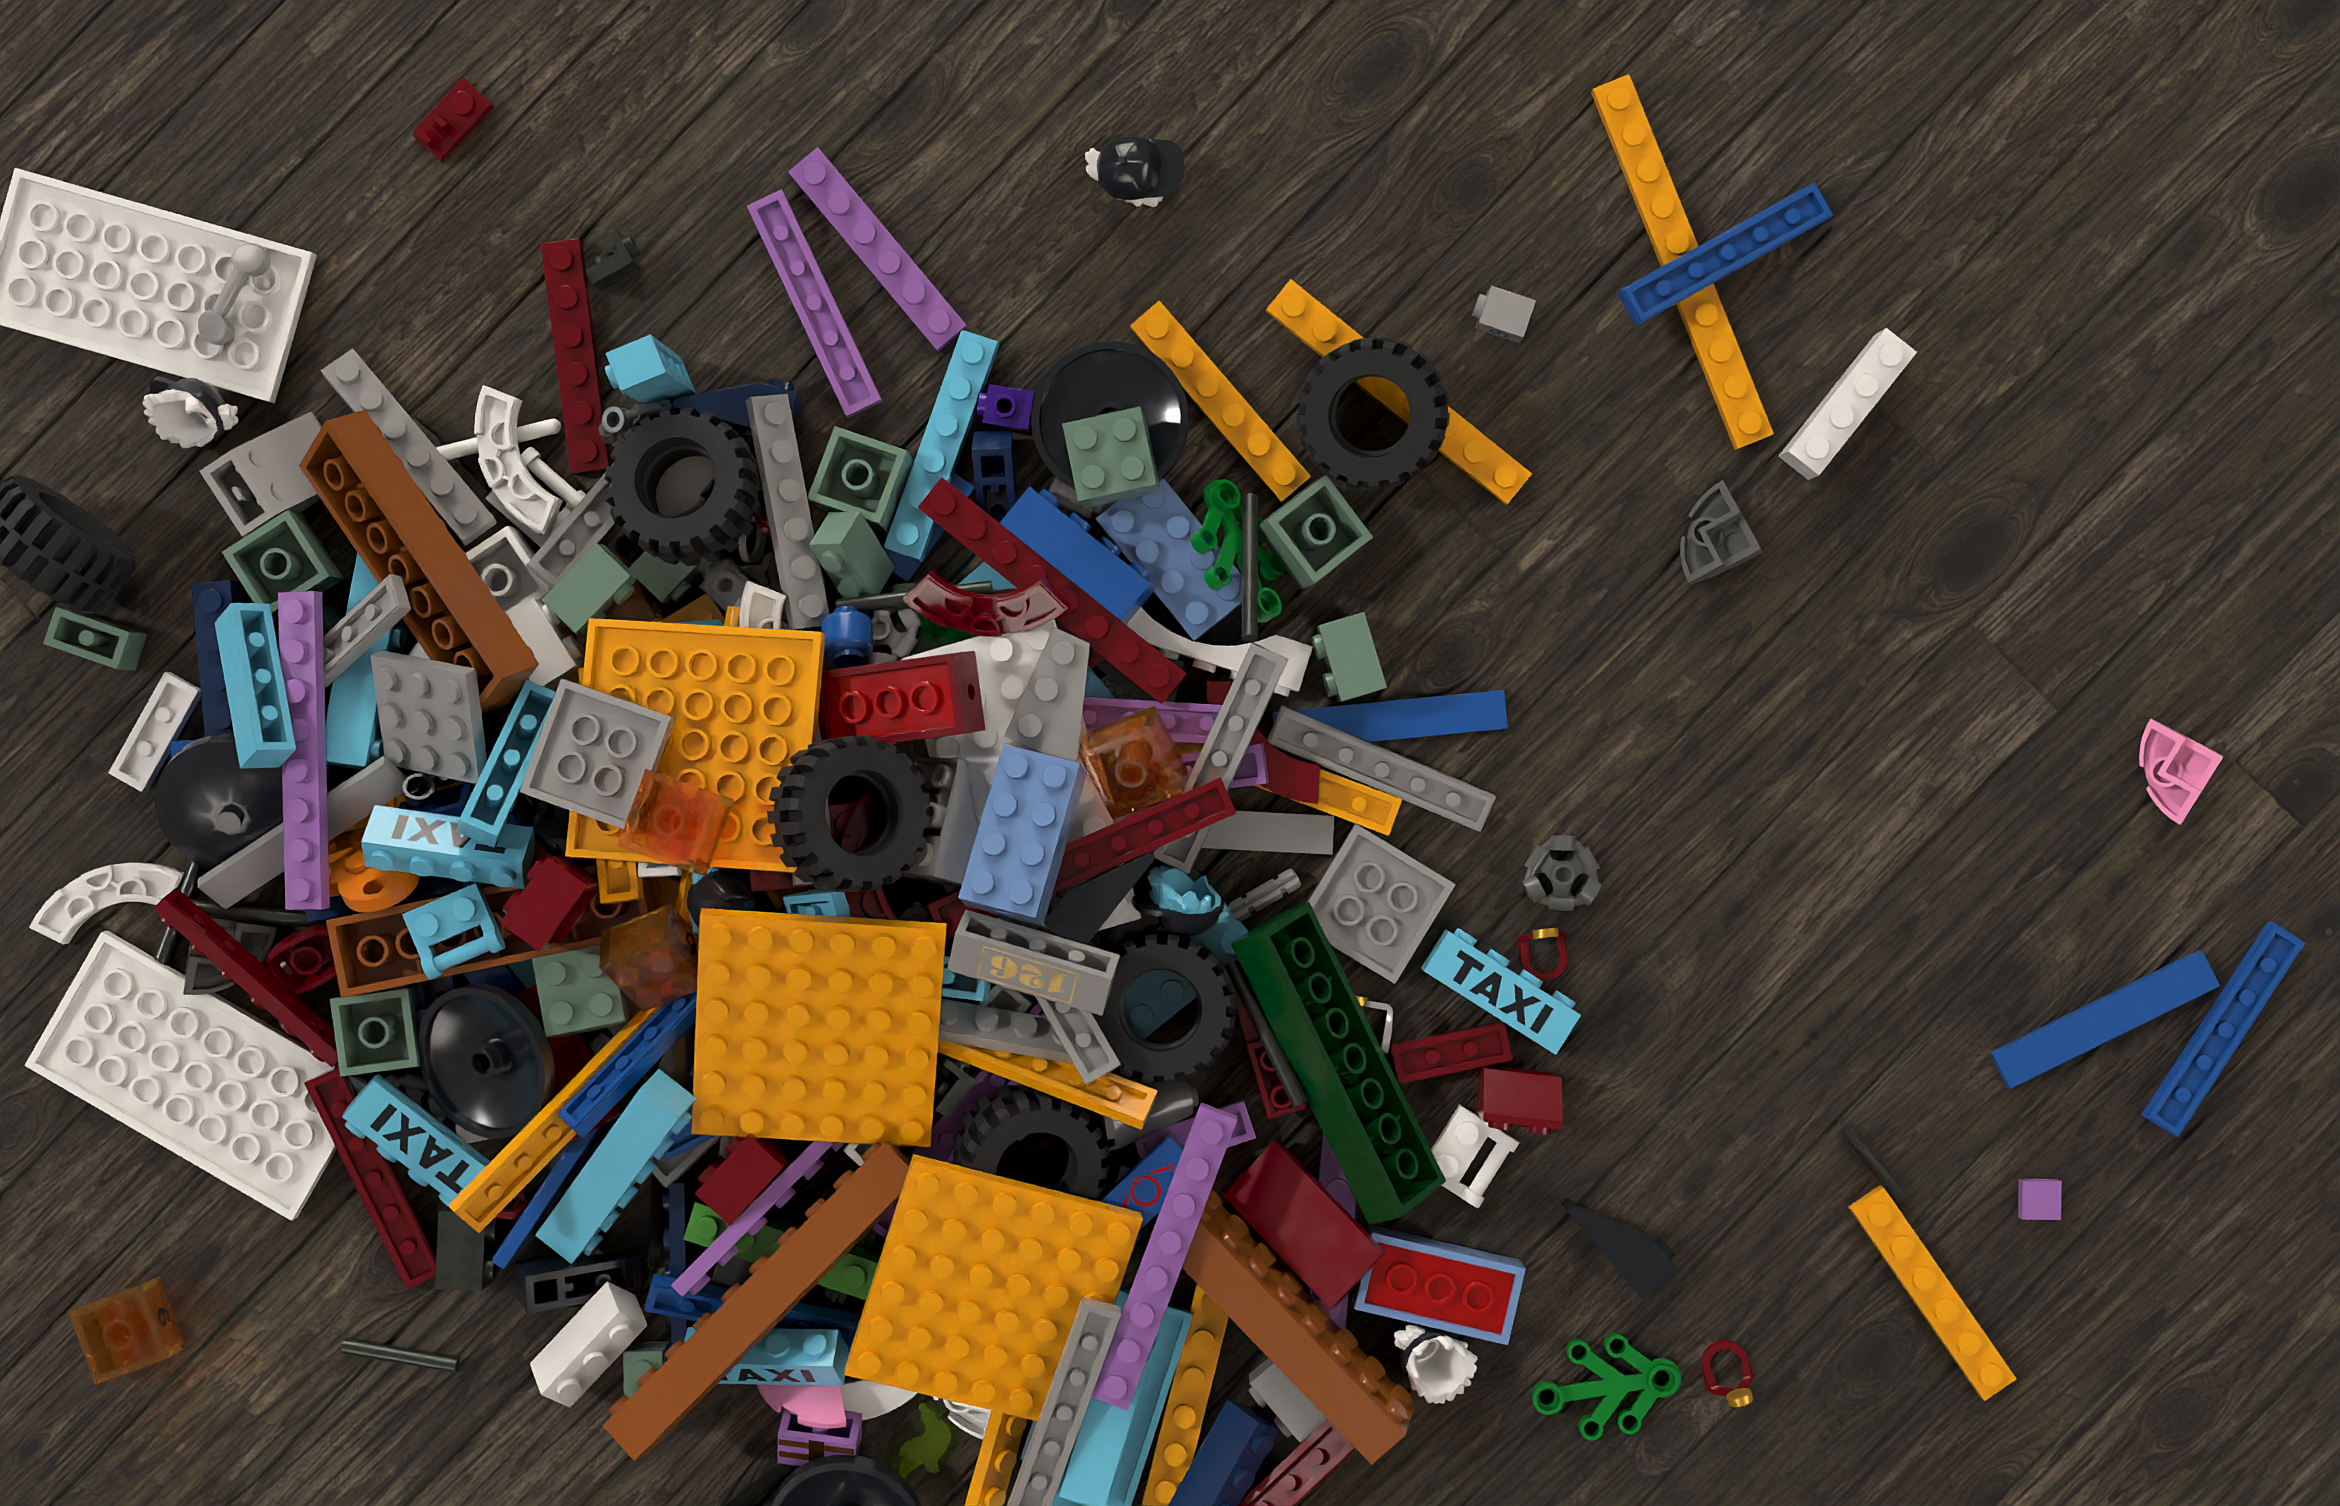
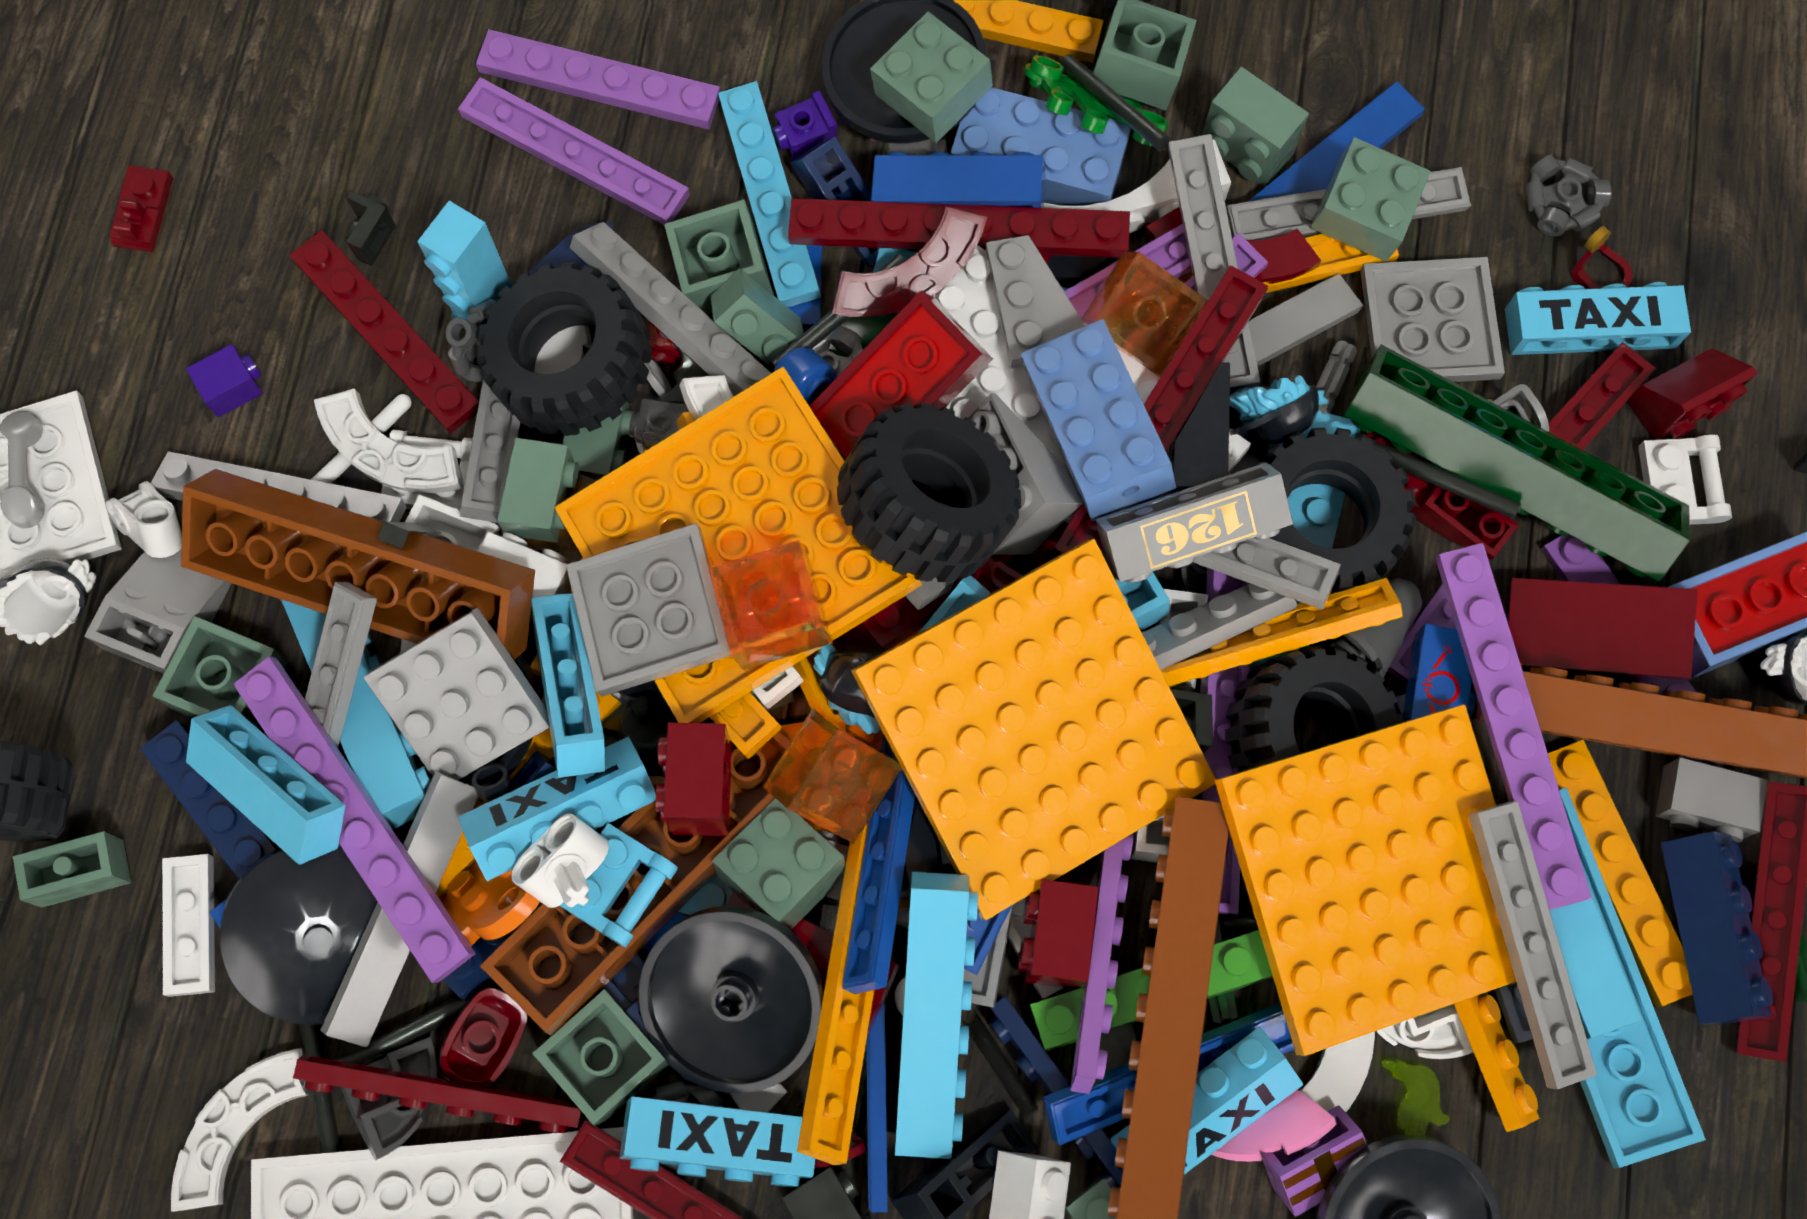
camera: 35 degrees left, 15 degrees down
none -> white piece [105,481,182,558]
none -> dark purple brick [186,344,263,418]
none -> pearl dark grey piece [377,521,442,549]
none -> white beam [511,814,609,908]
none -> sand green brick [1310,137,1431,262]

